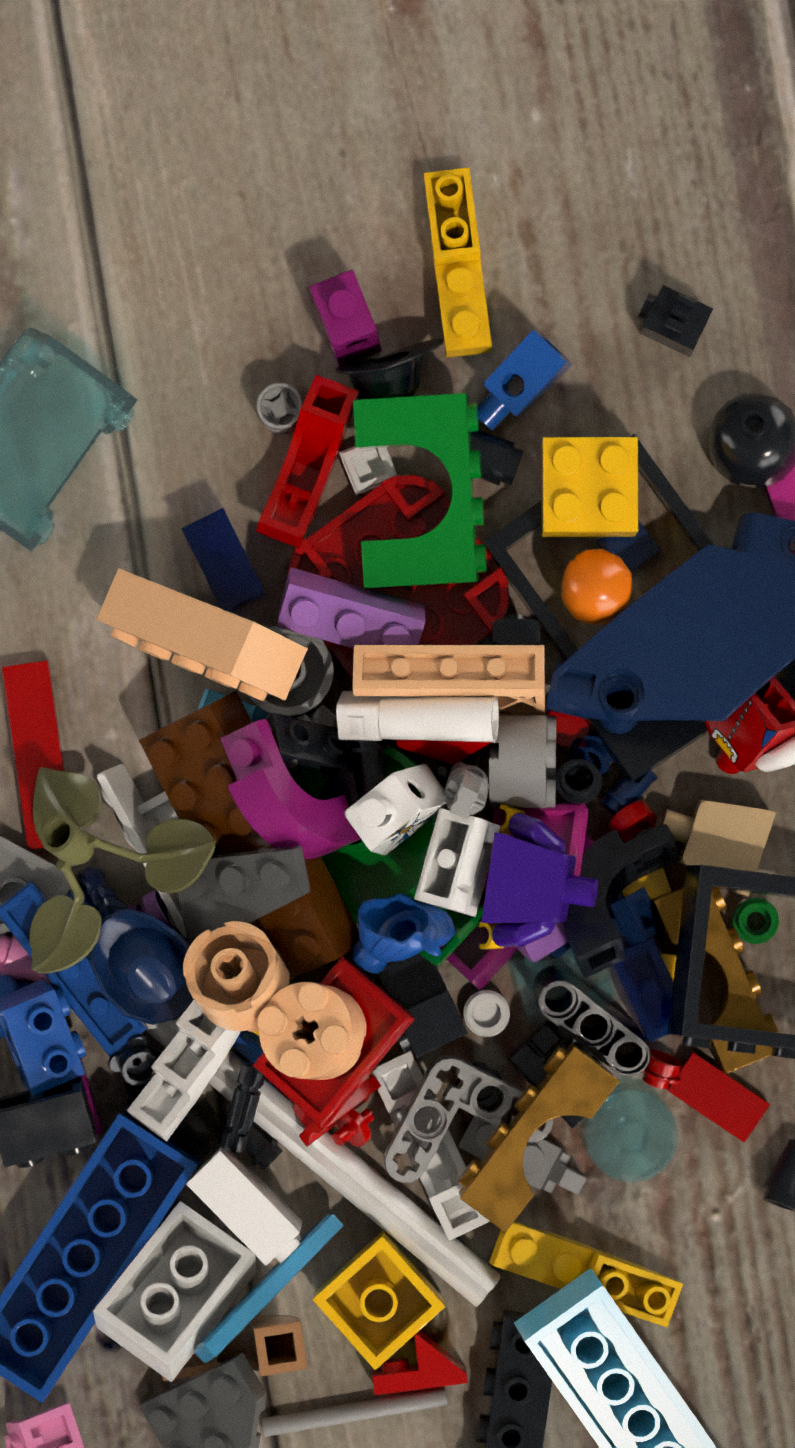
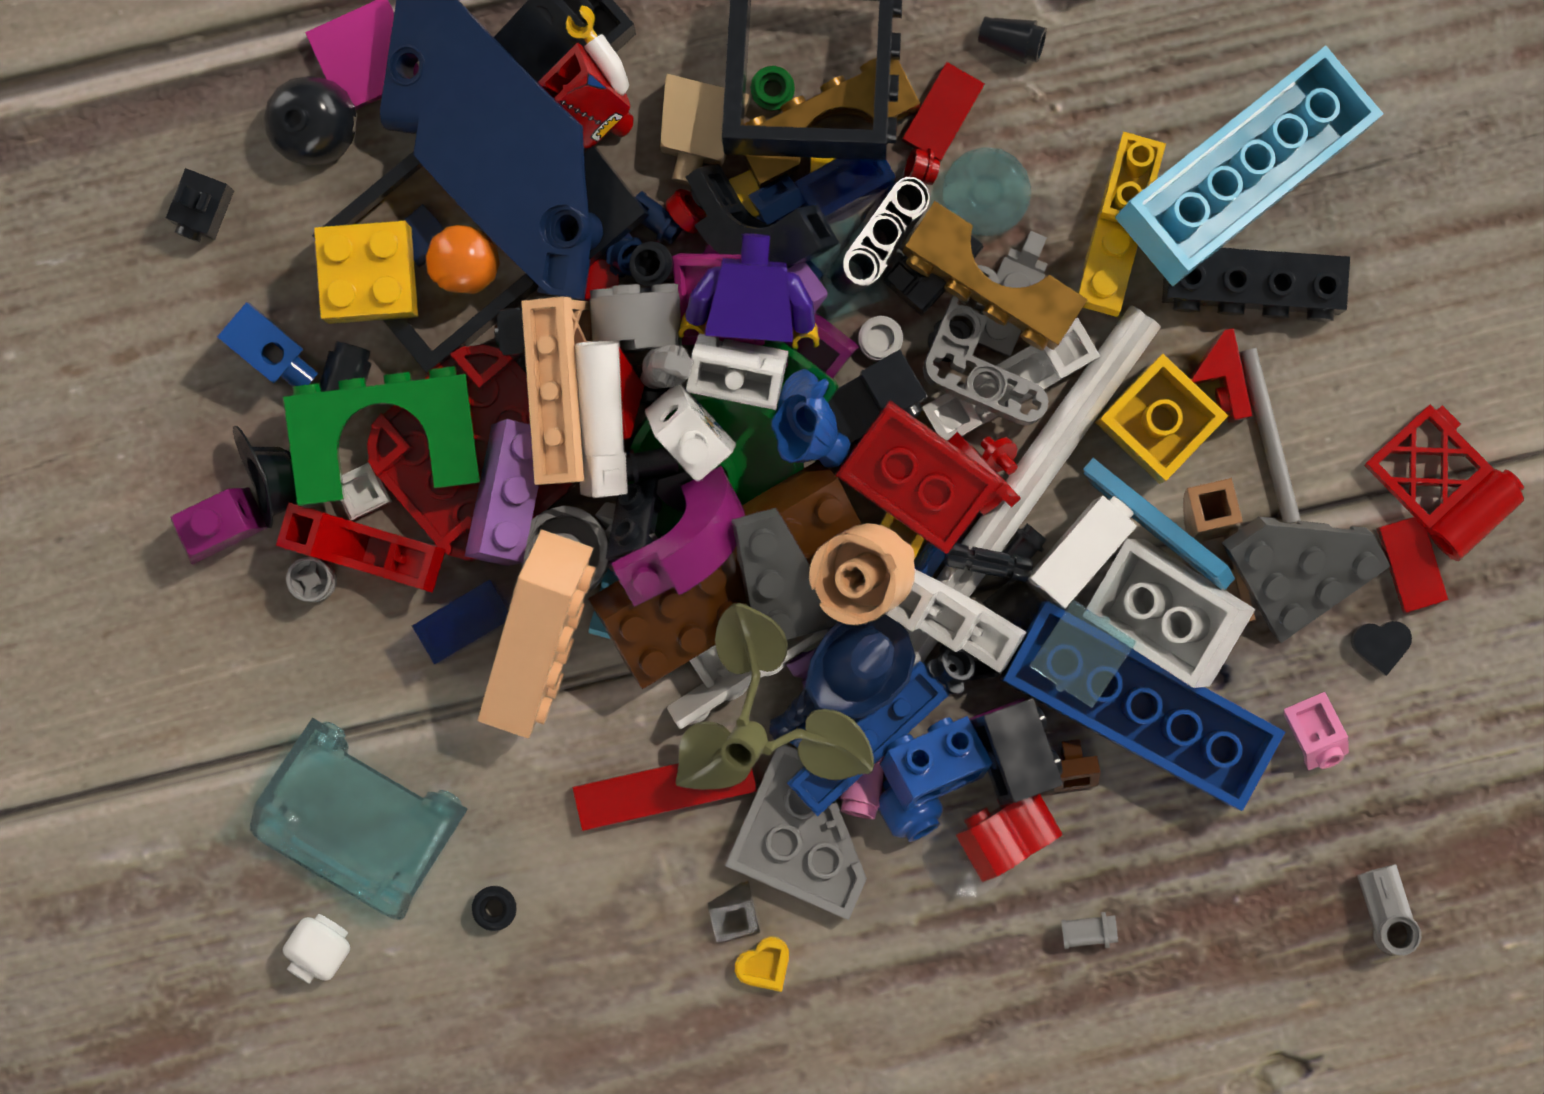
camera: 105 degrees left, 0 degrees up
light nougat brick [257,982,367,1080] -> none
yellow slope [424,167,492,358] -> none
none -> clear light blue piece [1029,600,1136,708]
none -> reddish brown tile [1053,739,1100,793]

